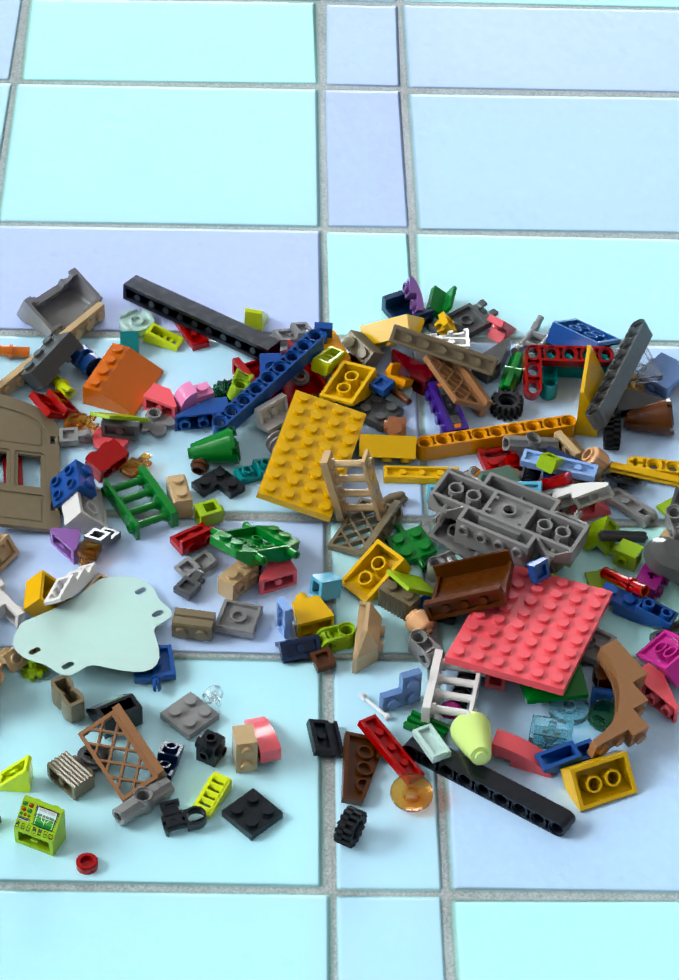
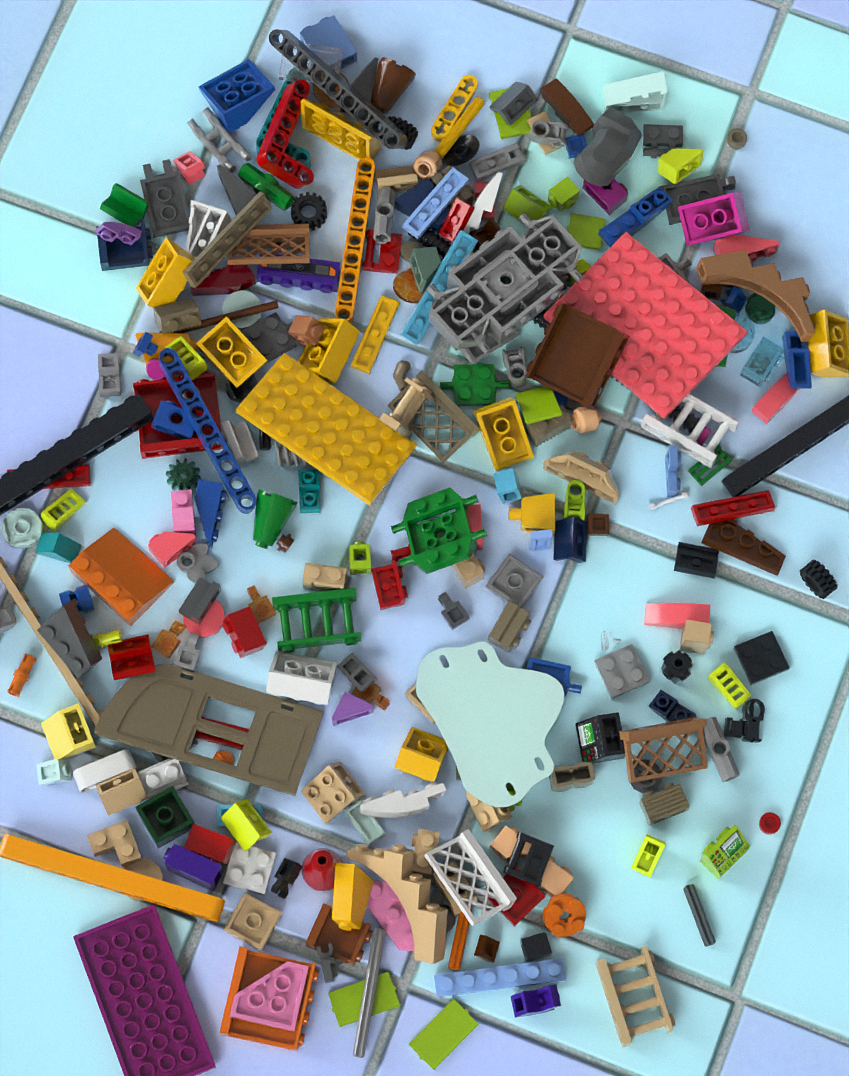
camera: 70 degrees left, 30 degrees up
white slope [43,562,99,606] -> none
blue bracket [50,459,97,508] -> none
lime piece [90,412,149,422] -> none
light grey slope [173,549,219,577] -> none
black plate [191,466,245,499] -> none
lime piece [227,368,254,401] -> none
neon yellow slope [244,308,269,332] -> none
blue tile [369,374,395,399] -> none
light orange bracket [385,363,414,389] -> none
clear orange dish [390,774,433,812] -> none
light grey piece [408,629,445,668] -> none
light aqua tile [412,723,451,764] -> none
yellow tile [434,311,457,335] -> none
yellowish green cone [450,711,492,765] -> none
blue tile [526,557,551,584] -> none
lime slope [536,452,565,474] -> none
dark grey axle [598,530,648,543] -> none
red pin [600,567,650,598] -> none

